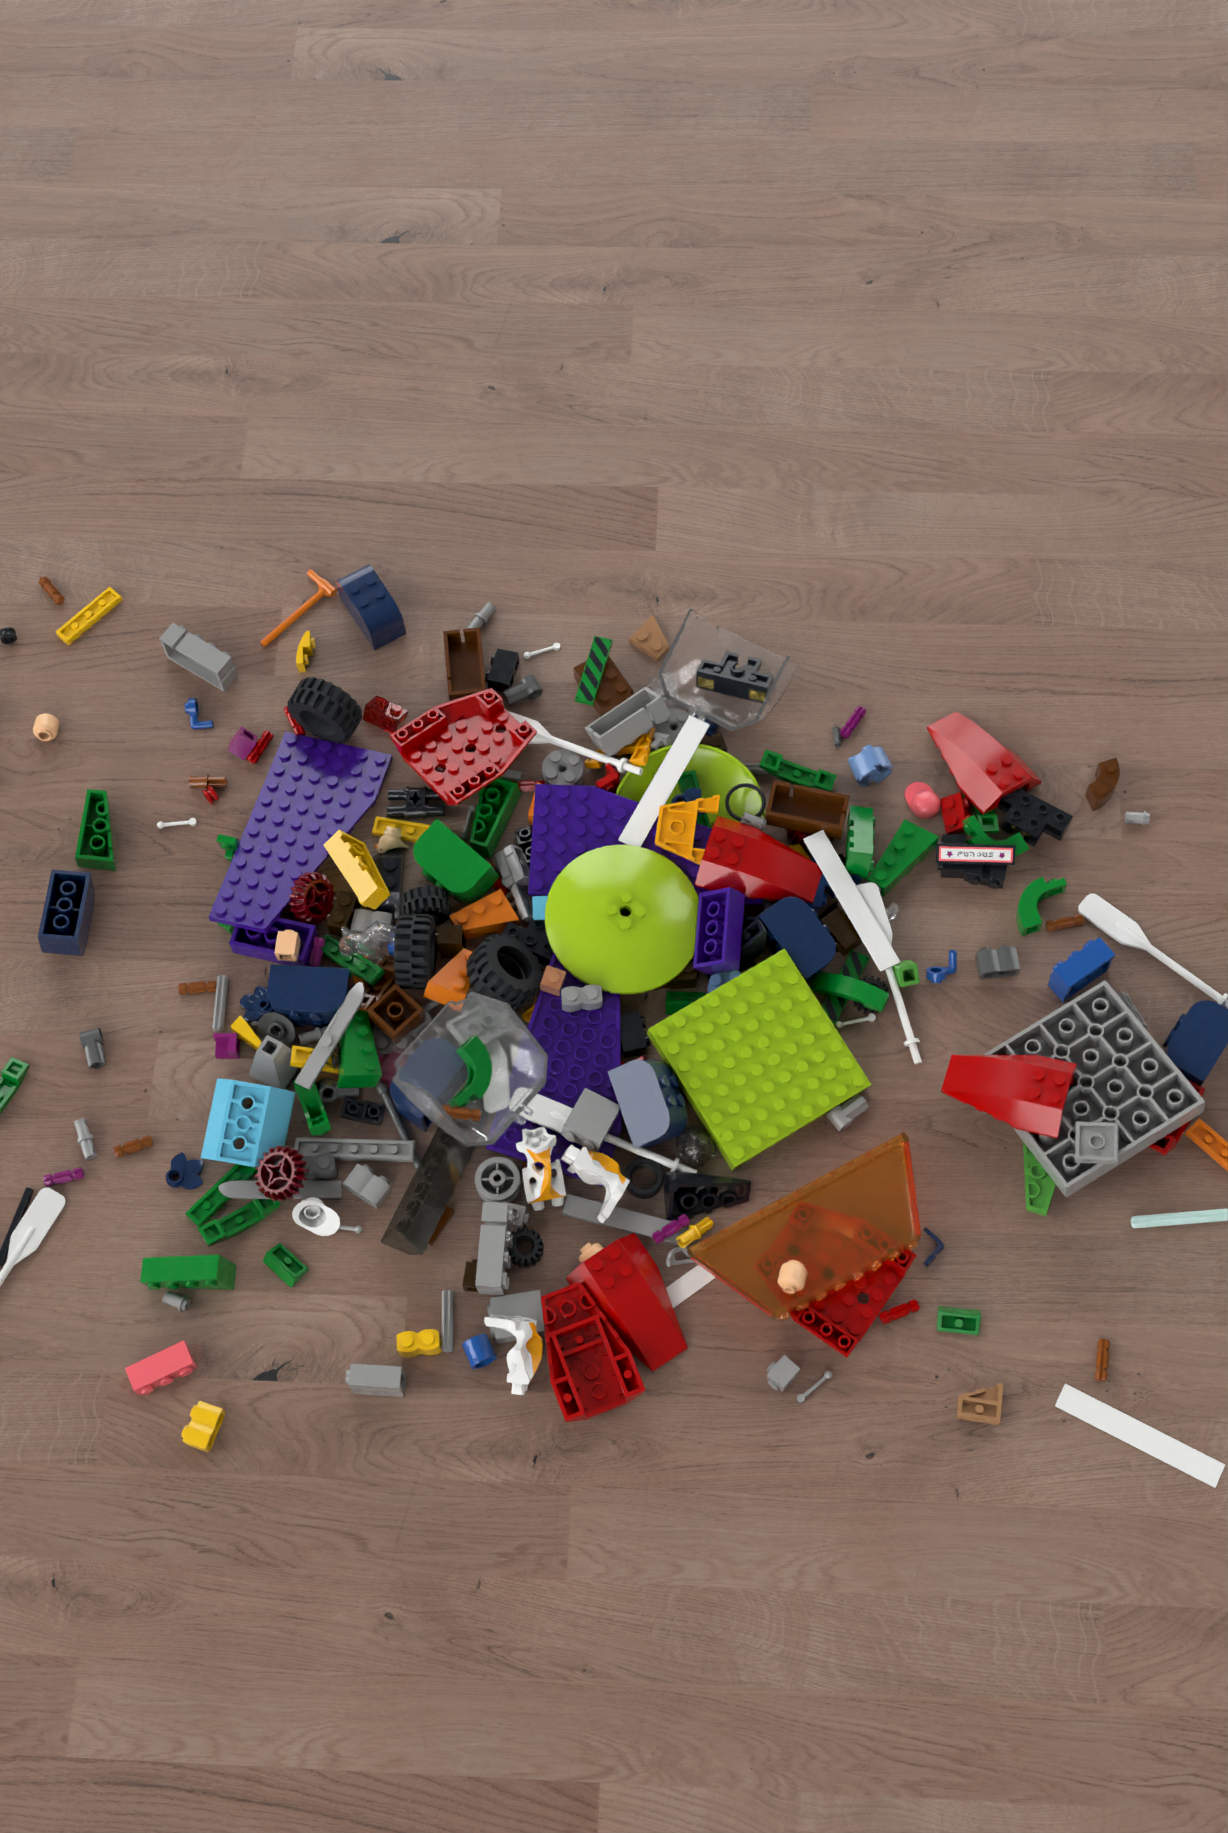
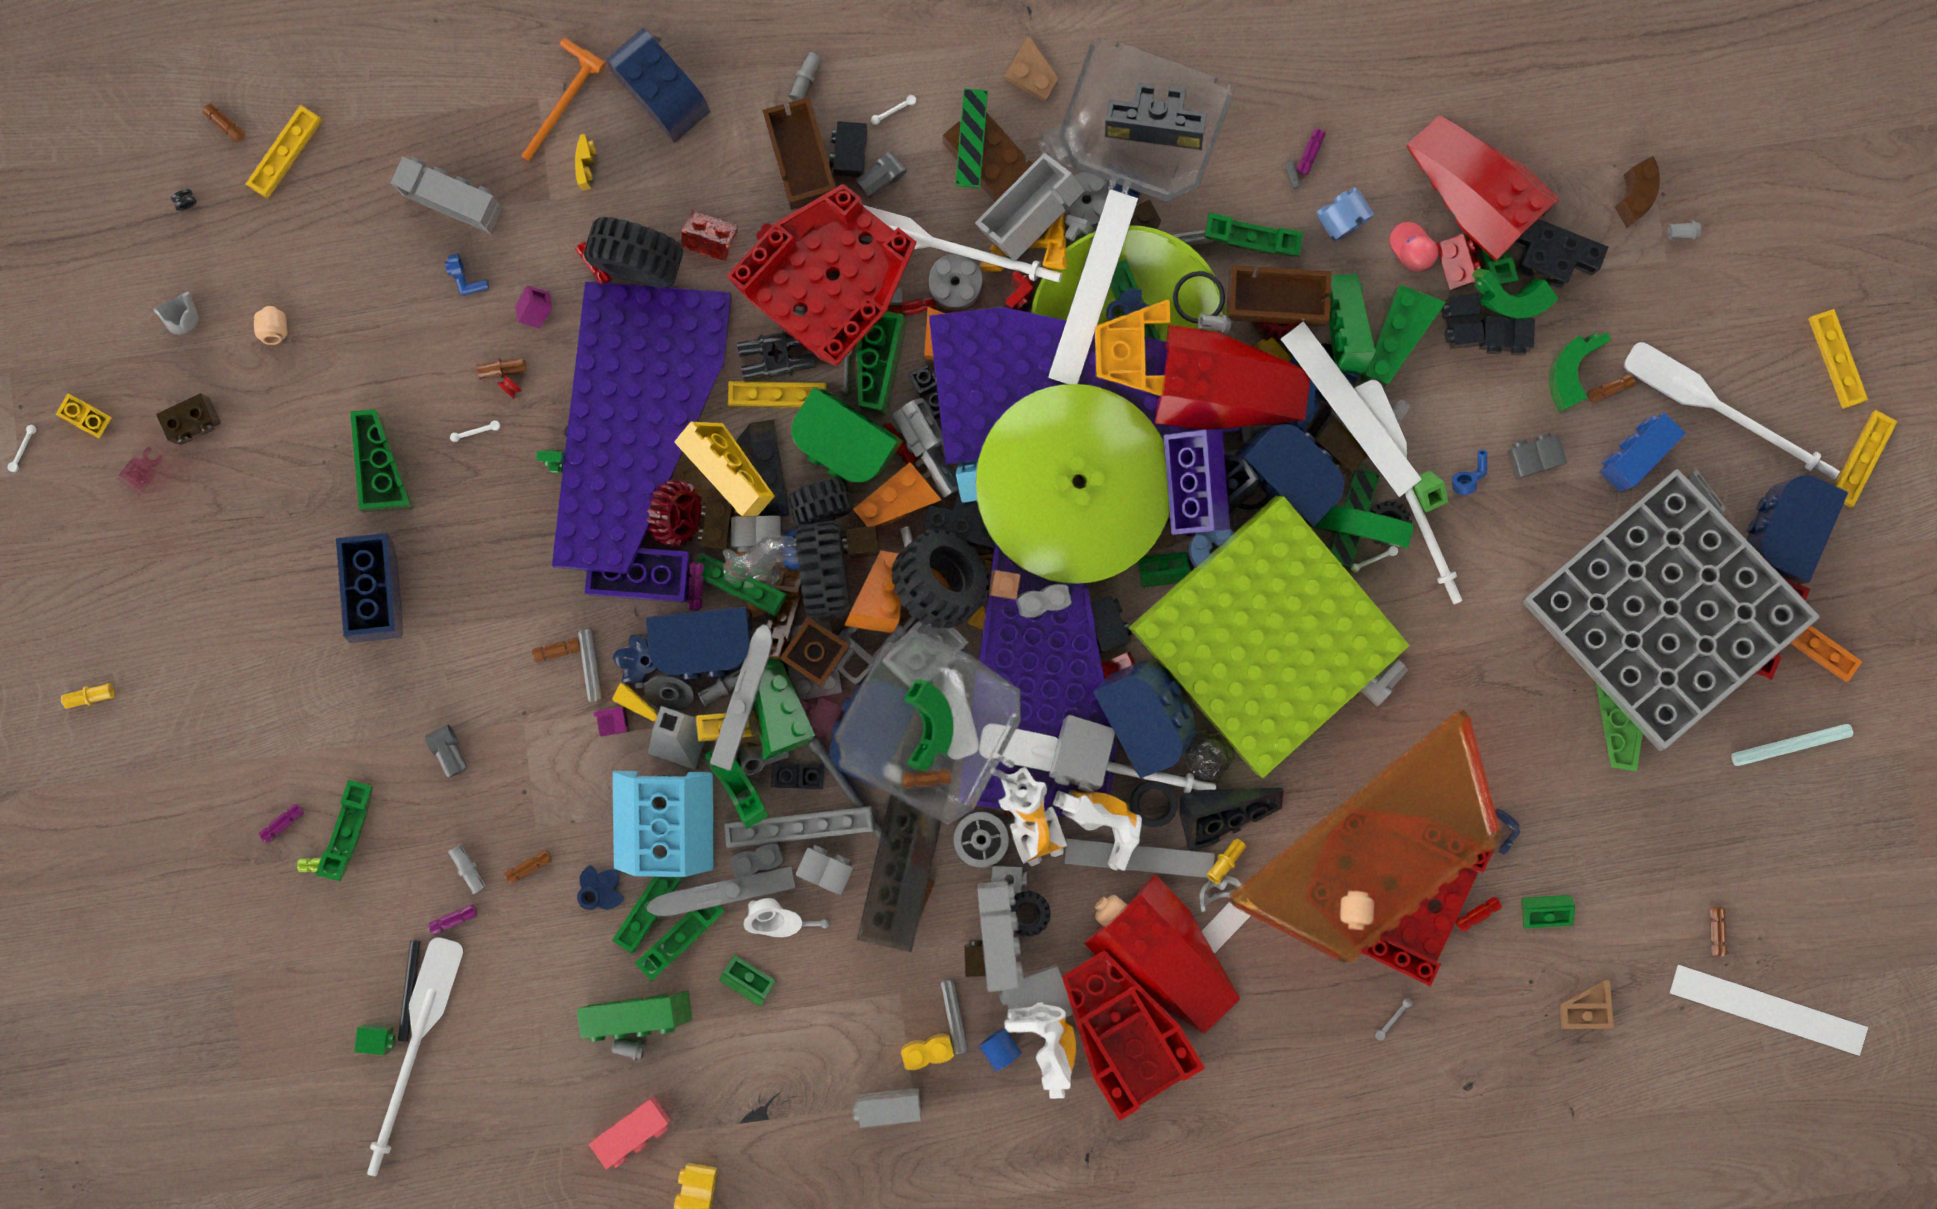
camera: 15 degrees left, 20 degrees up
red axle [247,731,274,764] -> none
dark red gear [254,1146,309,1201] -> none
light nougat brick [274,930,301,962] -> none
tan animal [374,826,409,854] -> none
magenta axle [652,1214,690,1244] -> none
light grey brick [767,1355,800,1392] -> none
tile [936,843,1016,865] -> none
red wedge [941,1055,1077,1139] -> none
light grey tile [1075,1121,1118,1164] -> none

